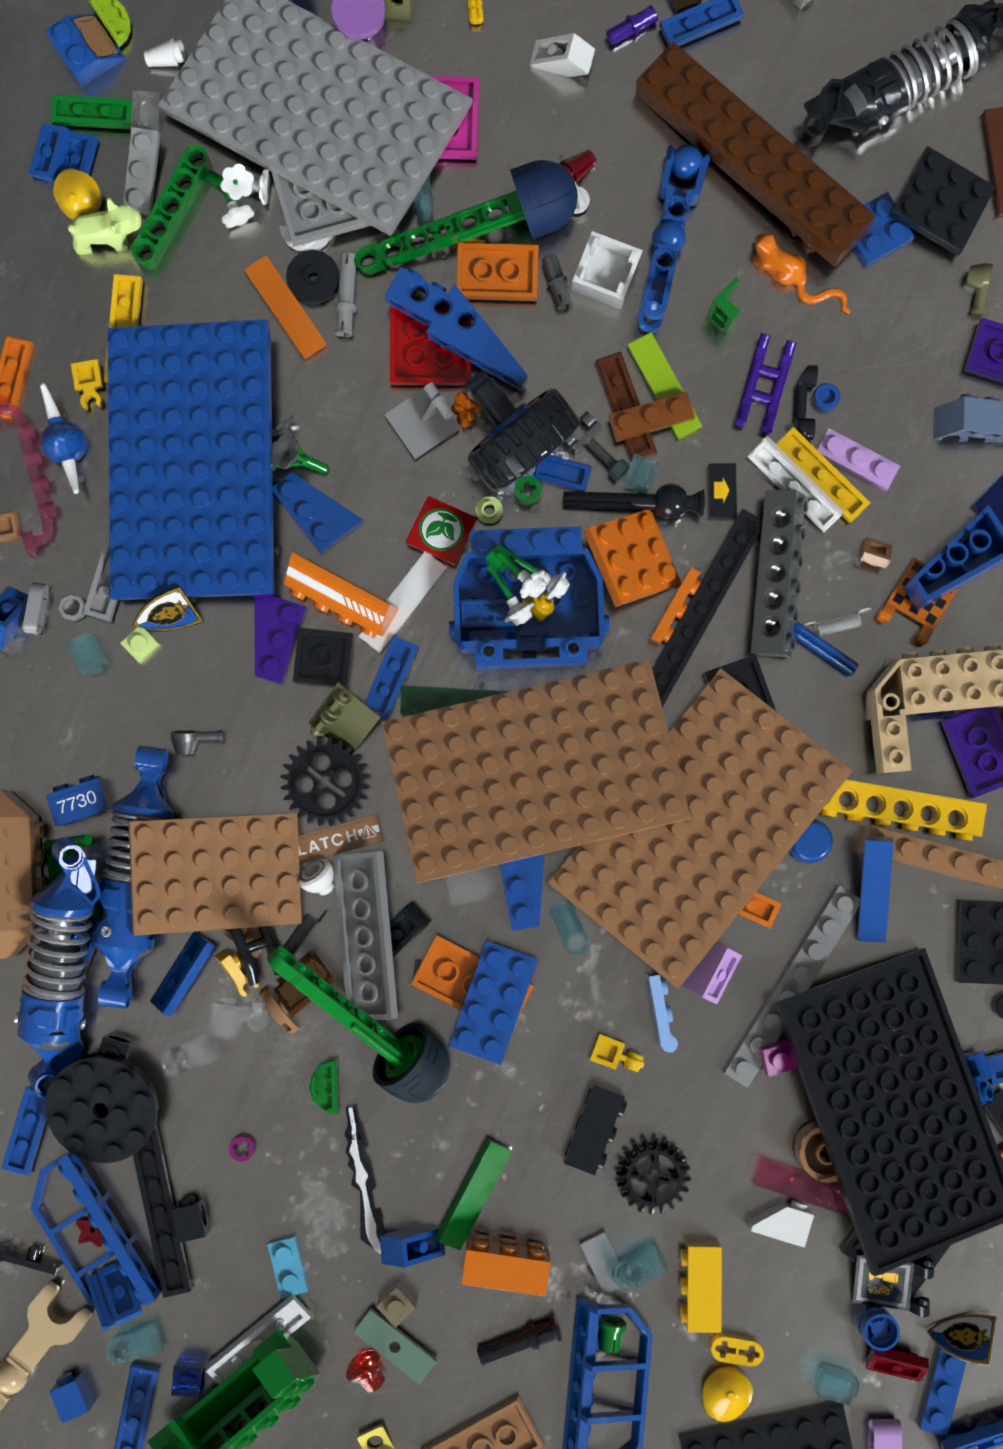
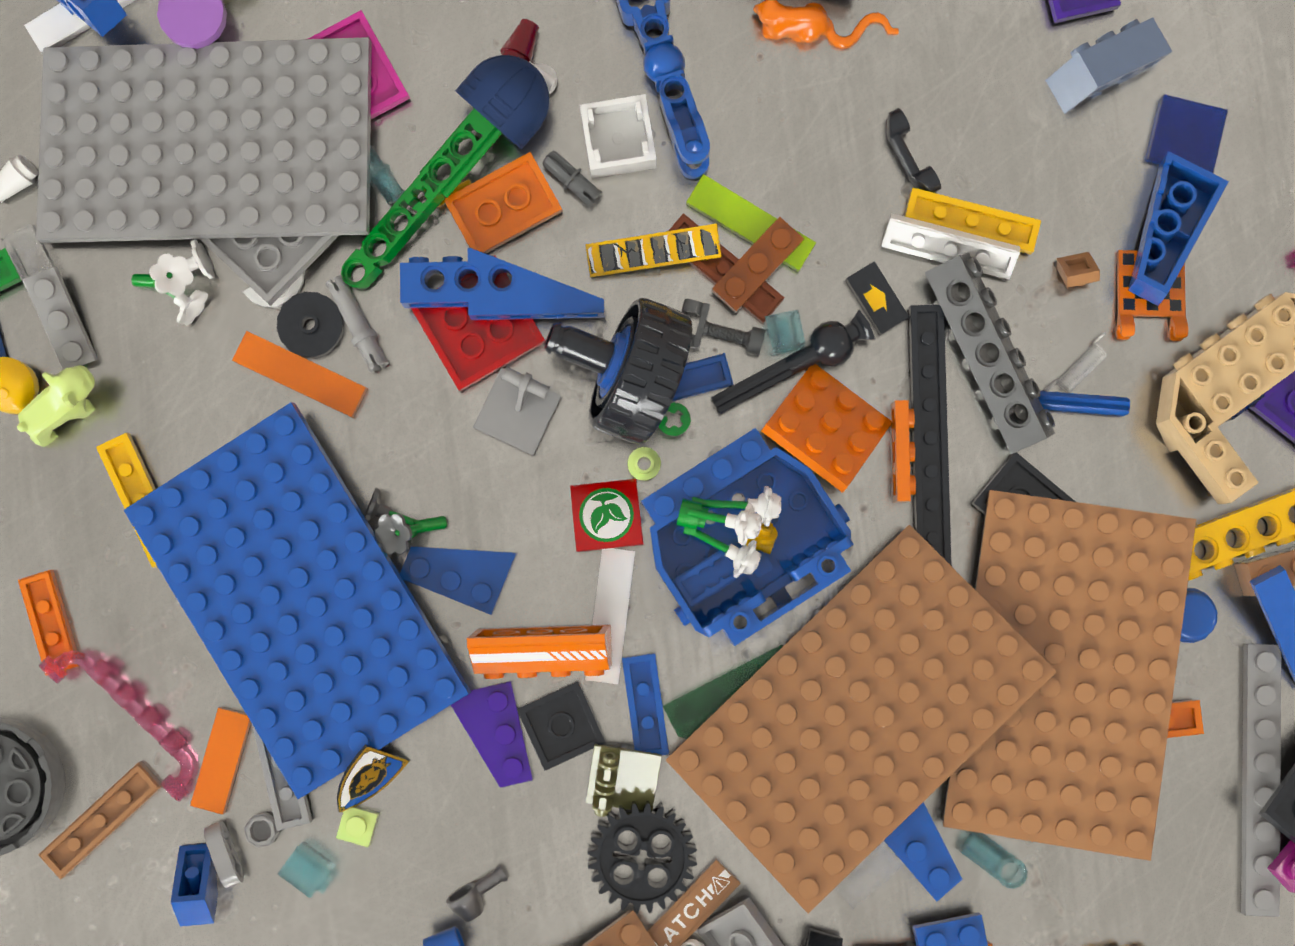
camera: 25 degrees left, 0 degrees up
blue helmet [40,383,88,494] -> none
yellow plate [71,359,104,410] -> none
green beam [131,145,212,271] -> none
orange plant [451,392,481,428] -> none
light blue plate [647,973,678,1052] -> none
lavender panel [682,942,742,1004] -> none
green panel [707,278,741,334] -> none
dark purple piece [735,332,797,434] -> none
blue tile [812,383,840,412] -> none
lavender plate [817,428,900,492] -> none
none -> orange tile [190,707,251,815]
none -> tile [585,224,722,278]

